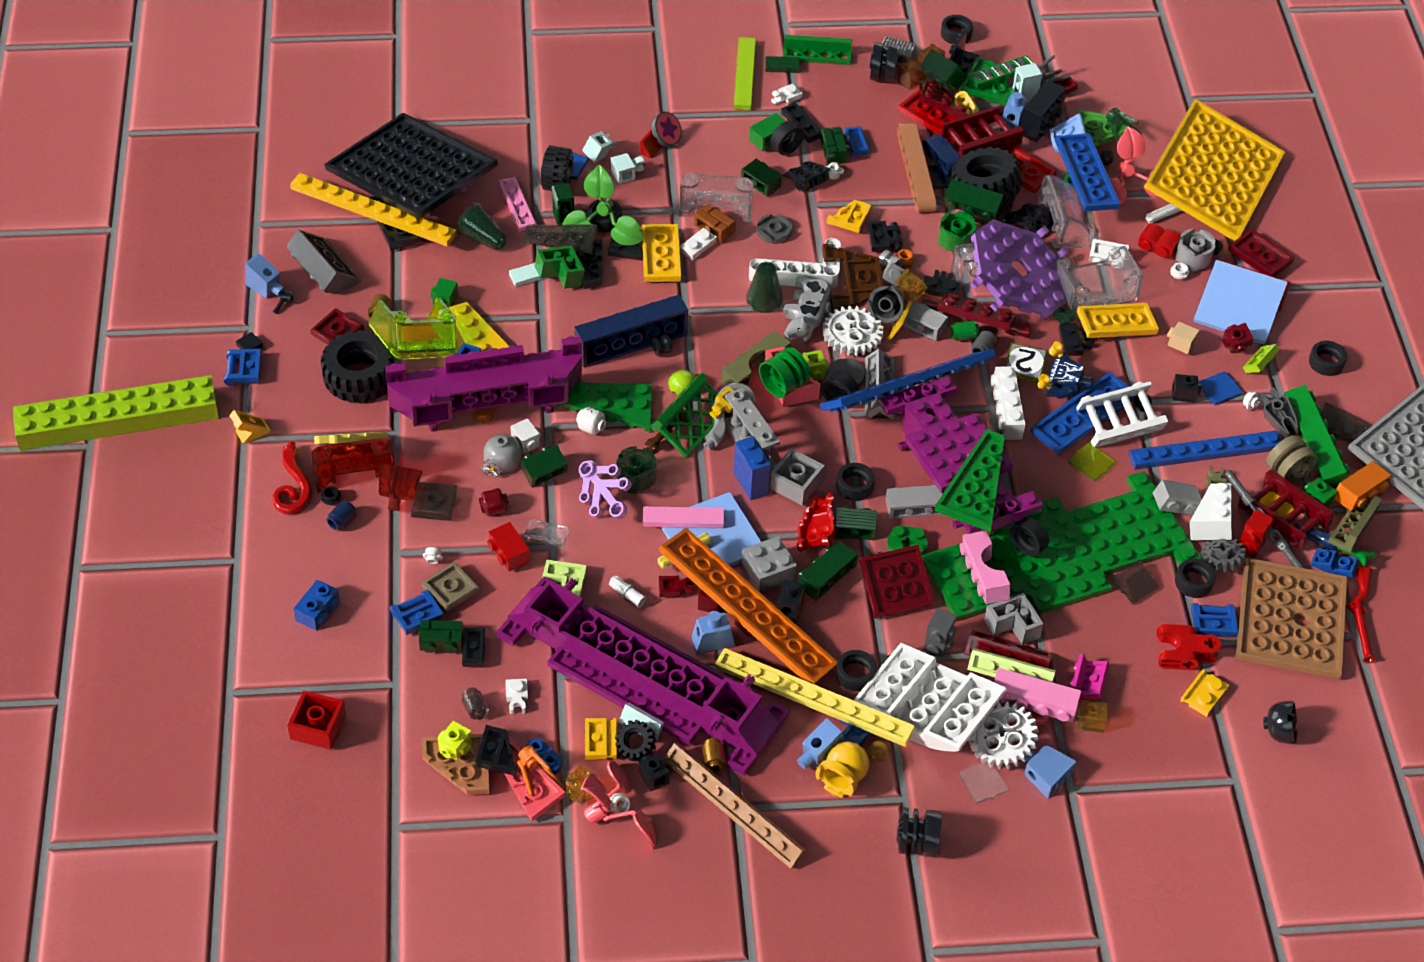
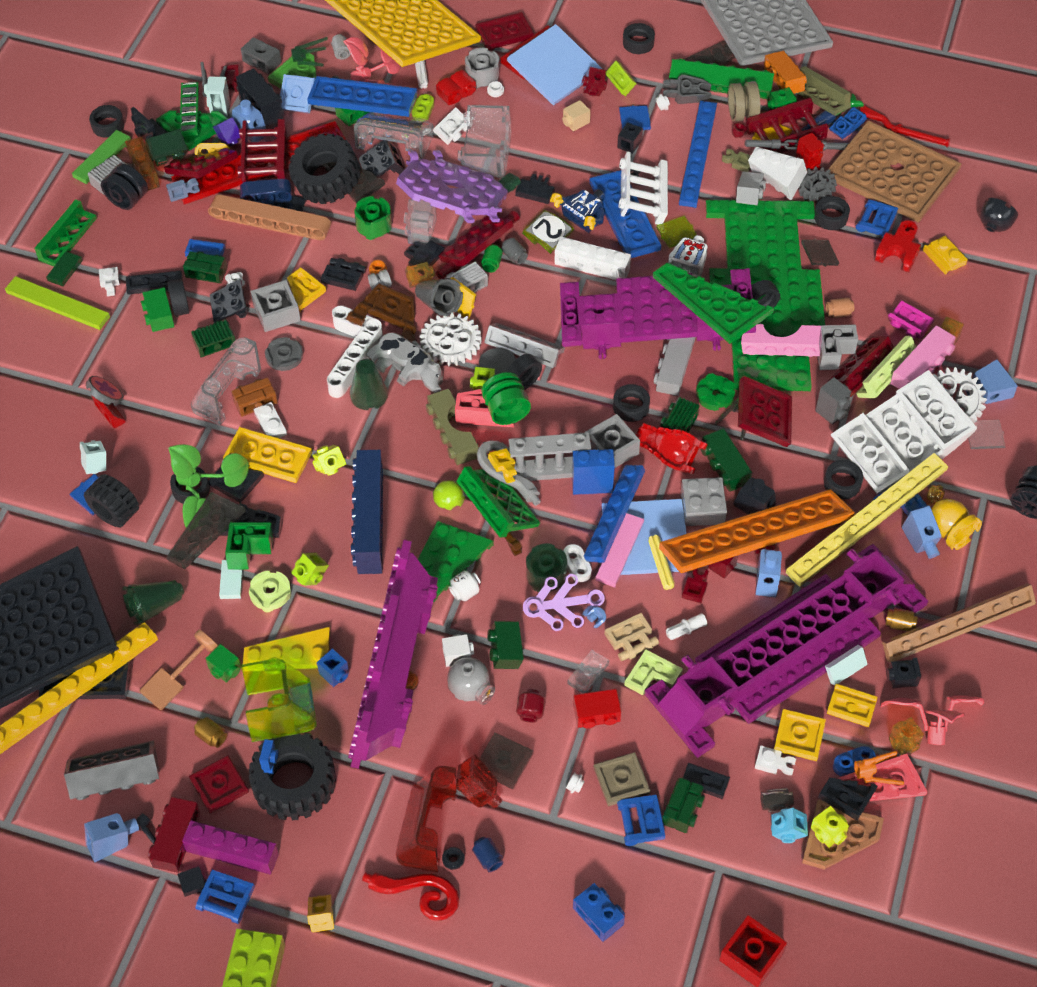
camera: 65 degrees left, 5 degrees up
light yellow wing [314,432,388,446] -> none
bright pink tile [498,177,537,233] -> none
dark green brick [552,183,574,226] -> none
white plate [610,793,630,814] -> none
light aqua brick [611,153,644,184] -> none
black tyre [615,720,657,762] -> none
black wheel [651,334,672,356] -> none
blue plate [820,348,996,413] -> none
light grey plate [882,262,906,286] -> none
dark green brick [944,179,1003,221] -> none
yellow plate [1077,303,1159,338] -> none
none -> bright green tile [72,130,131,184]
none -> nougat piece [139,629,218,711]
none -> dark red brick [148,797,200,873]
none -> sand blue plate [166,178,200,202]
none -> magenta brick [182,821,279,875]
none -> dark purple brick [213,117,240,146]
none -> dark grey brick [241,37,281,74]
none -> yellowish green plate [249,571,291,612]
none -> light grey brick [251,280,300,332]
none -> blue plate [259,739,278,774]
none -> lime brick [291,552,329,586]
none -> neon yellow brick [312,445,346,475]
none -> light grey brick [331,34,351,60]
none -> lime plate [412,94,434,123]
none -> white plate [563,544,592,582]
none -> medium blue arm [582,605,606,628]
none -> blue plate [584,465,645,563]
none -> tan plate [604,613,659,661]
none -> torso [668,235,708,277]
none -> dark red hinge [732,123,747,138]
none -> medium azure brick [771,808,808,843]
none -> yellow plate [774,709,826,761]
none -> nougat brick [825,297,854,318]

